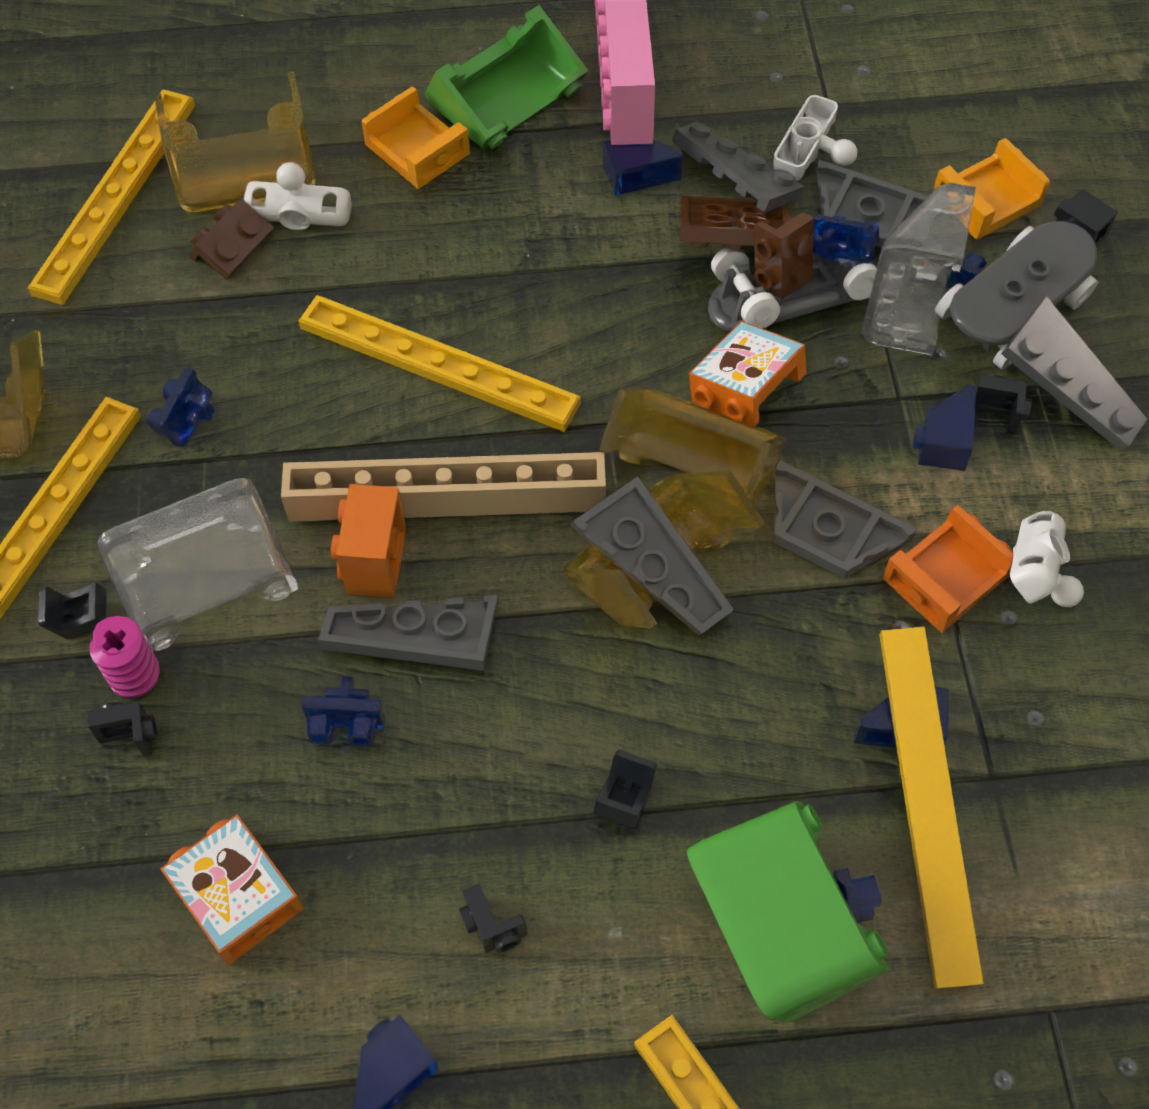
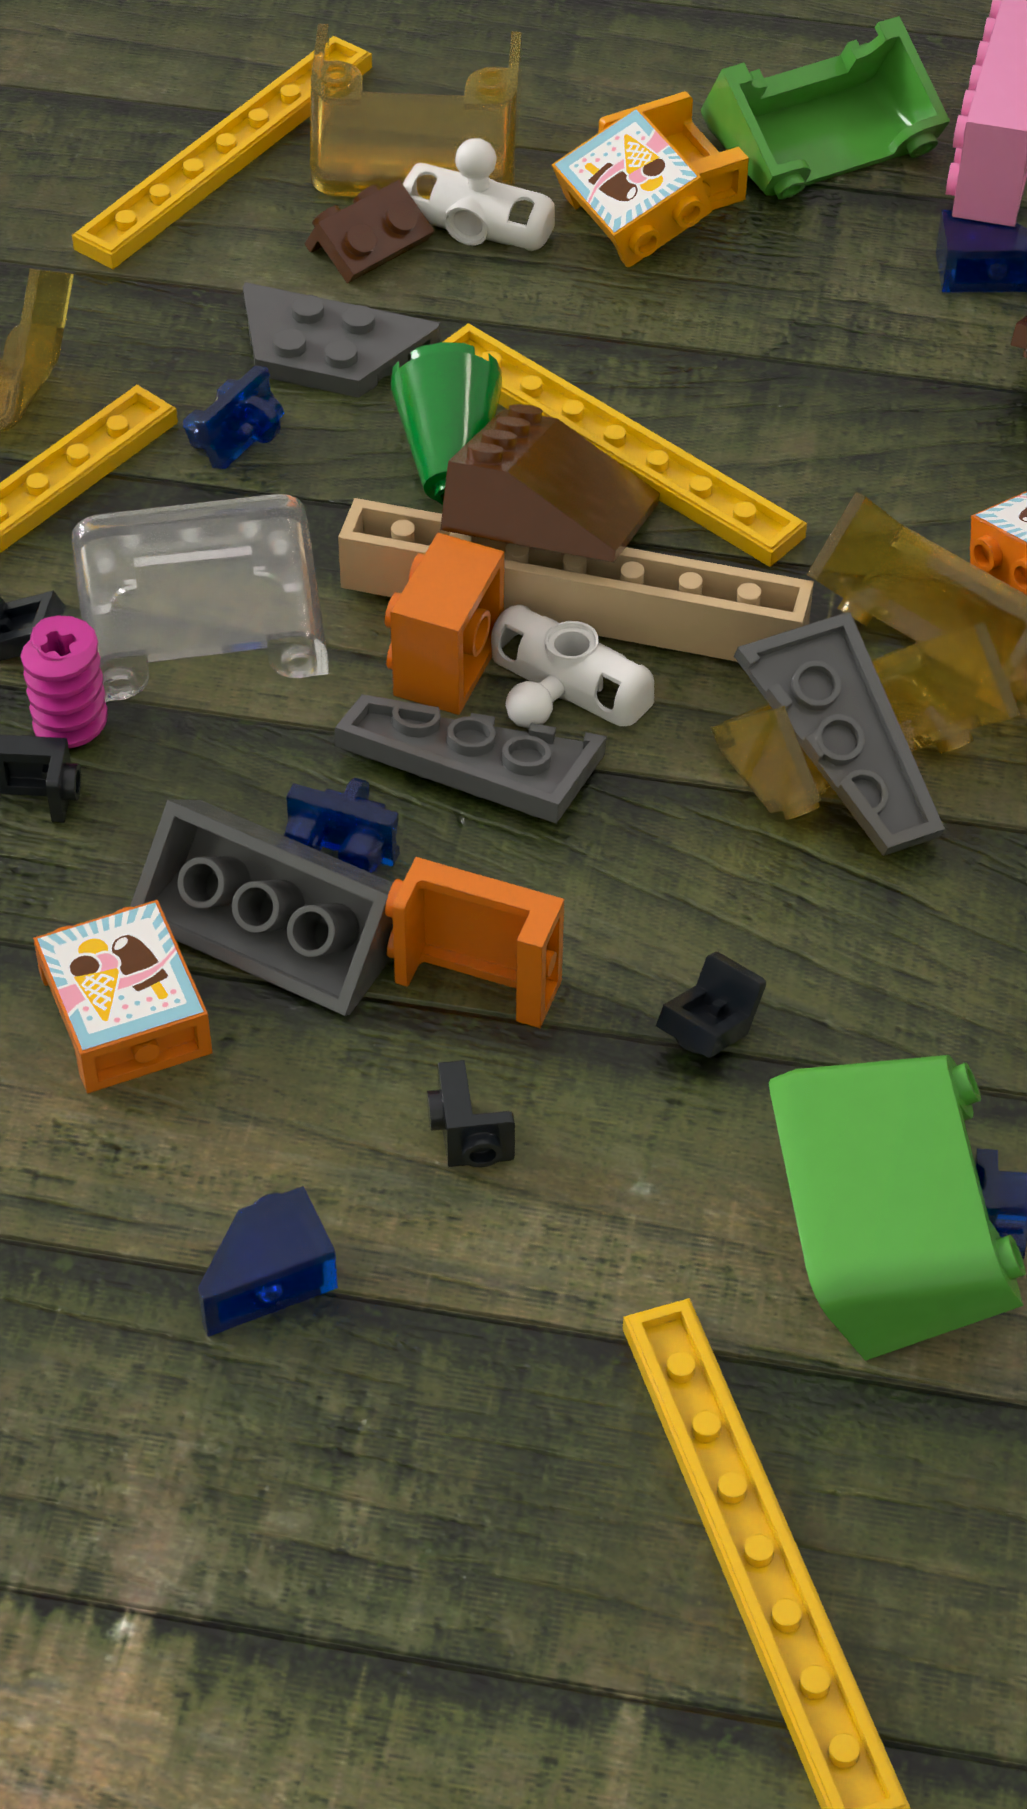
camera: 15 degrees right, 10 degrees down
none -> dark grey slope [130,800,393,1016]
none -> dark grey wing [243,282,441,398]
none -> orange panel [385,857,564,1028]
none -> green cone [391,342,502,505]
none -> reddish brown slope [440,404,660,563]
none -> white piece [491,605,654,729]
none -> panel [552,107,713,267]

